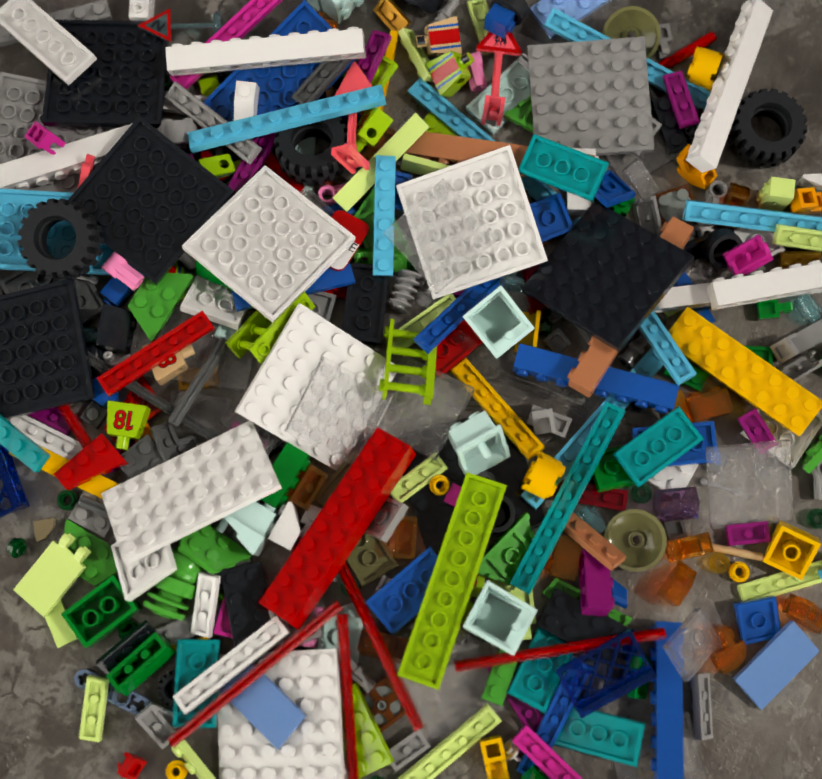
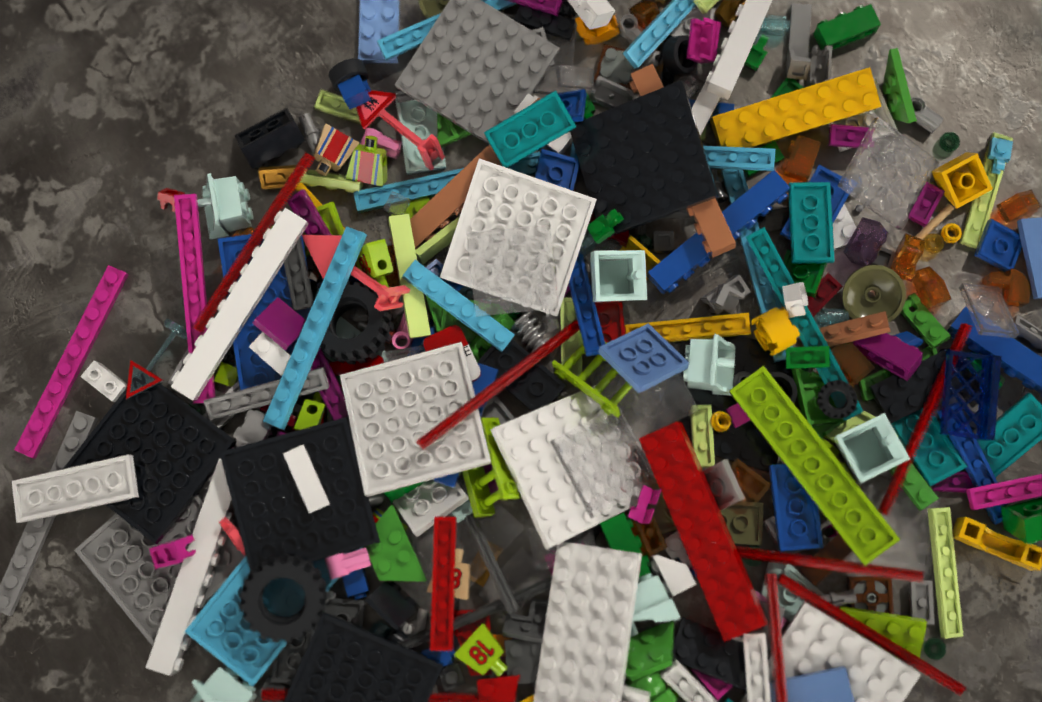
camera: 50 degrees left, 0 degrees up
white plate [503,738,521,762] -> none
clear green plate [631,483,652,504] -> none
none -> red axle [192,152,315,334]
none -> magenta tile [253,297,306,350]
none -> white tile [283,445,330,513]
none -> clear tile [383,191,411,215]
none -> red axle [416,320,580,450]
none -> green plate [587,209,624,244]
none -> medium blue plate [598,323,689,393]
none -> dark pink piece [628,485,661,524]
none -> white brick [782,282,808,318]
none -> green plate [786,346,830,369]
none -> black tyre [817,380,857,419]
none -> bright green plate [900,293,951,350]

